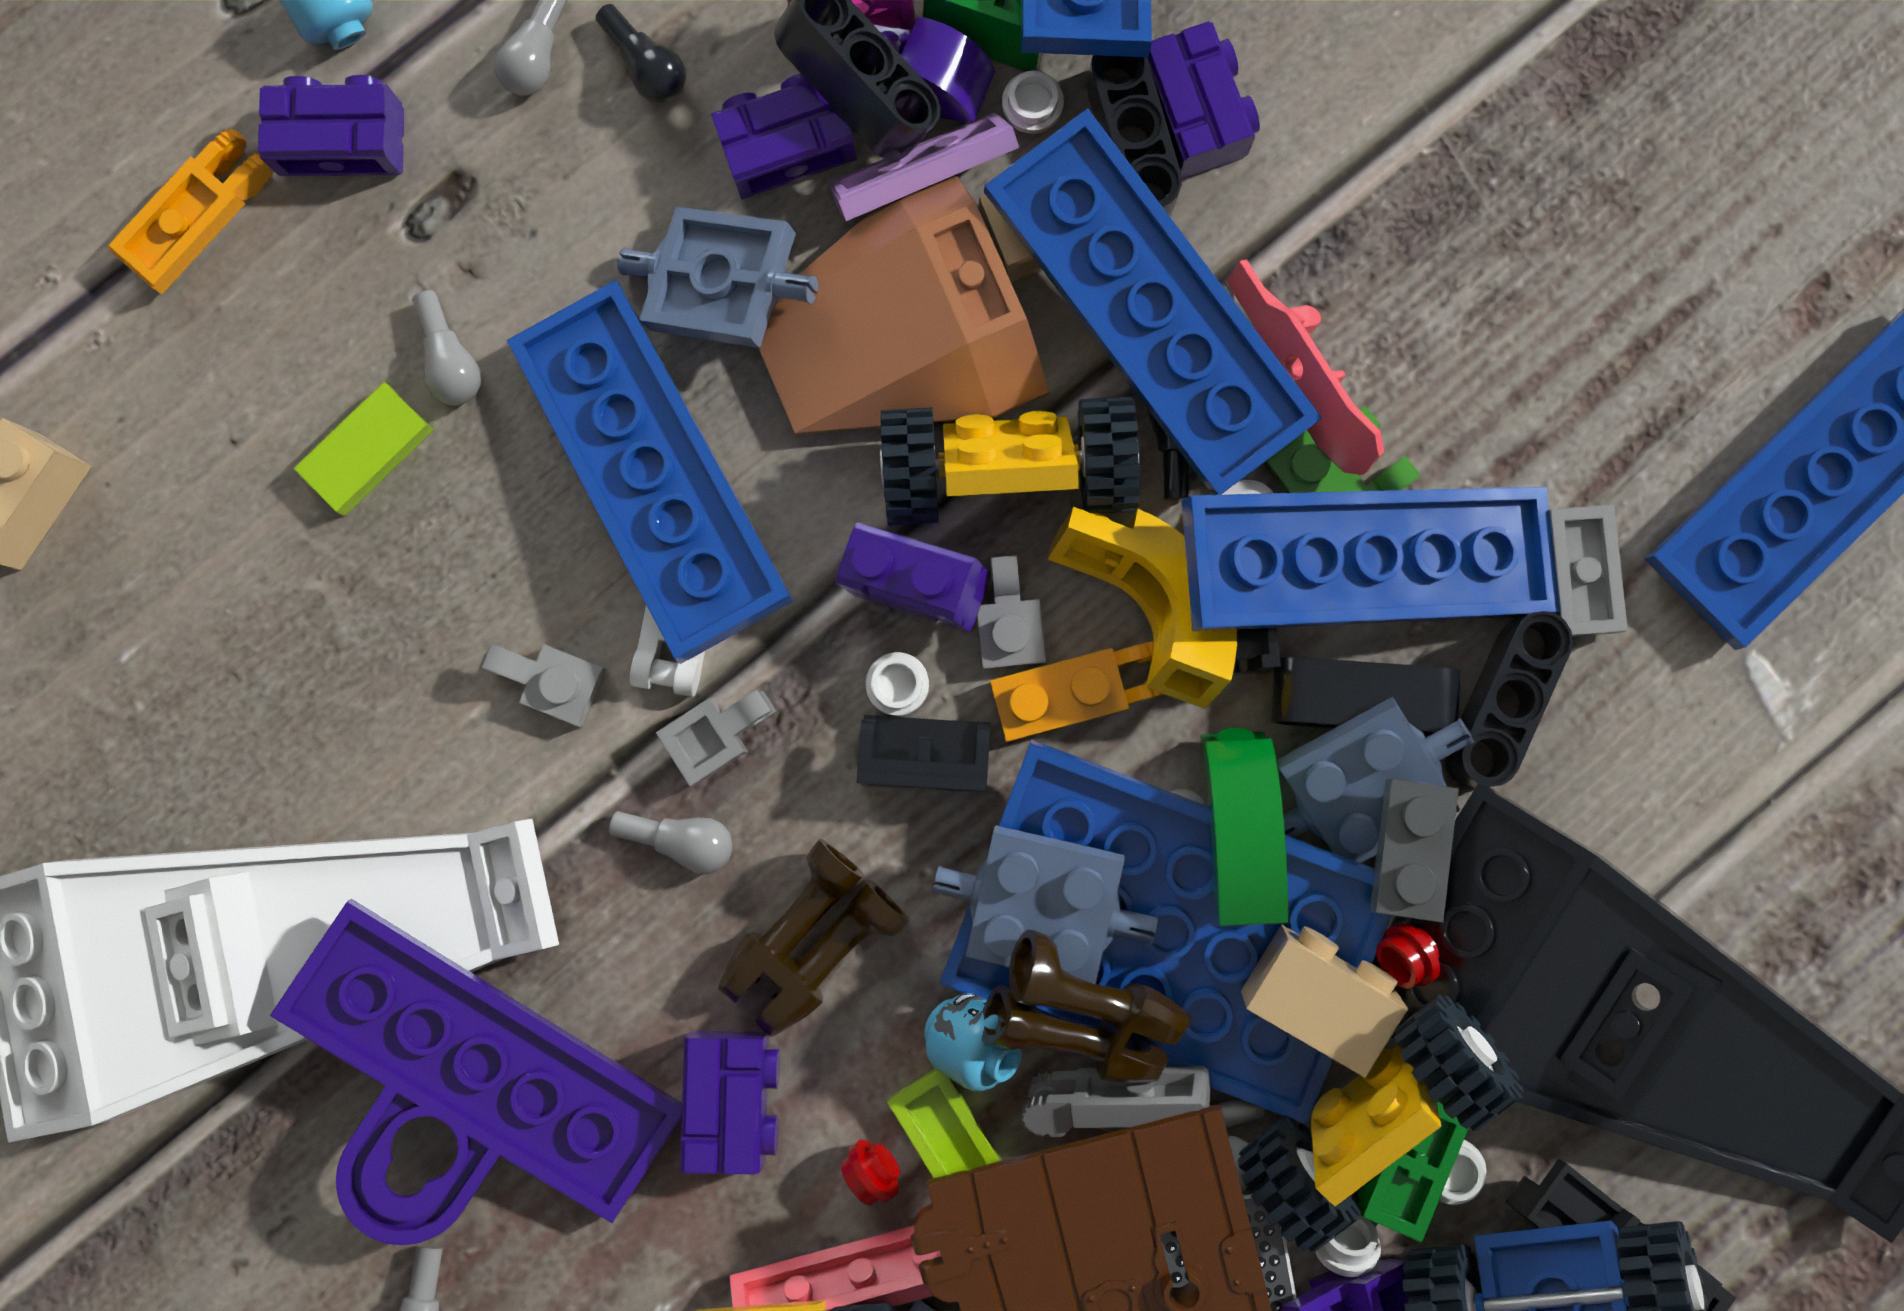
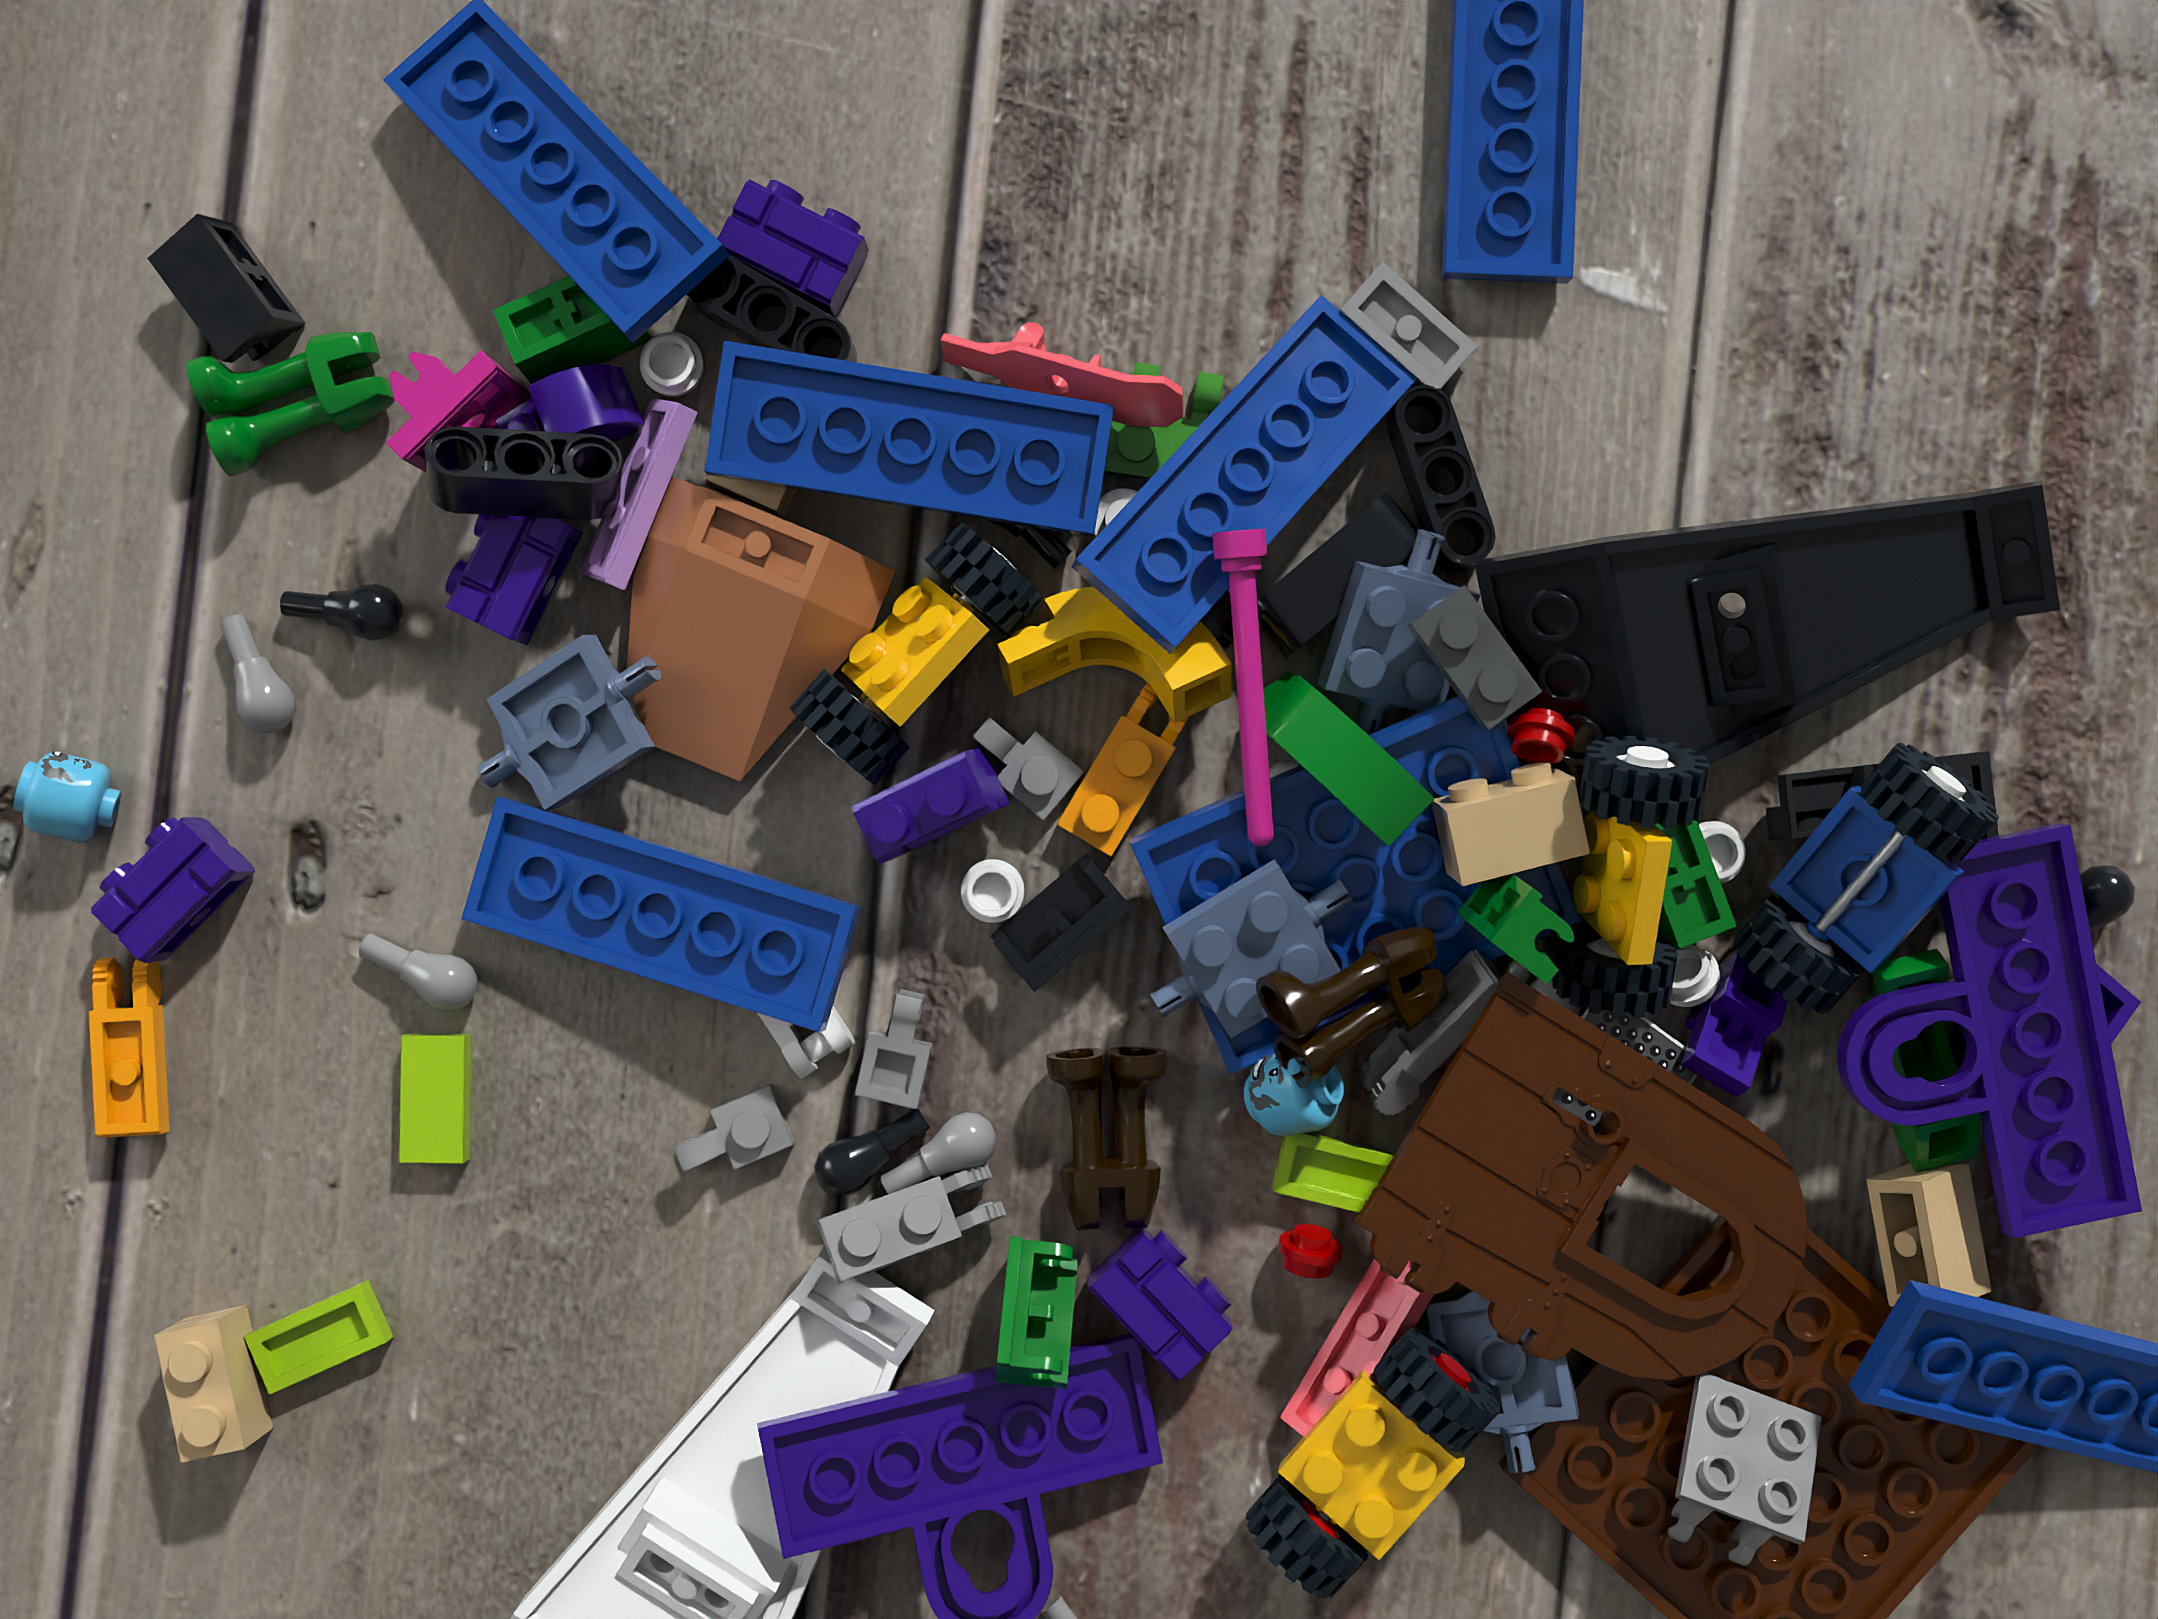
camera: 55 degrees left, 5 degrees up
none -> lime tile [244,1280,394,1395]
none -> black piece [814,1108,930,1198]
none -> light grey hinge [817,1164,1006,1284]
none -> green hinge [996,1236,1078,1389]
none -> dark pink piece [1212,528,1274,847]
none -> green hinge [1457,874,1574,984]

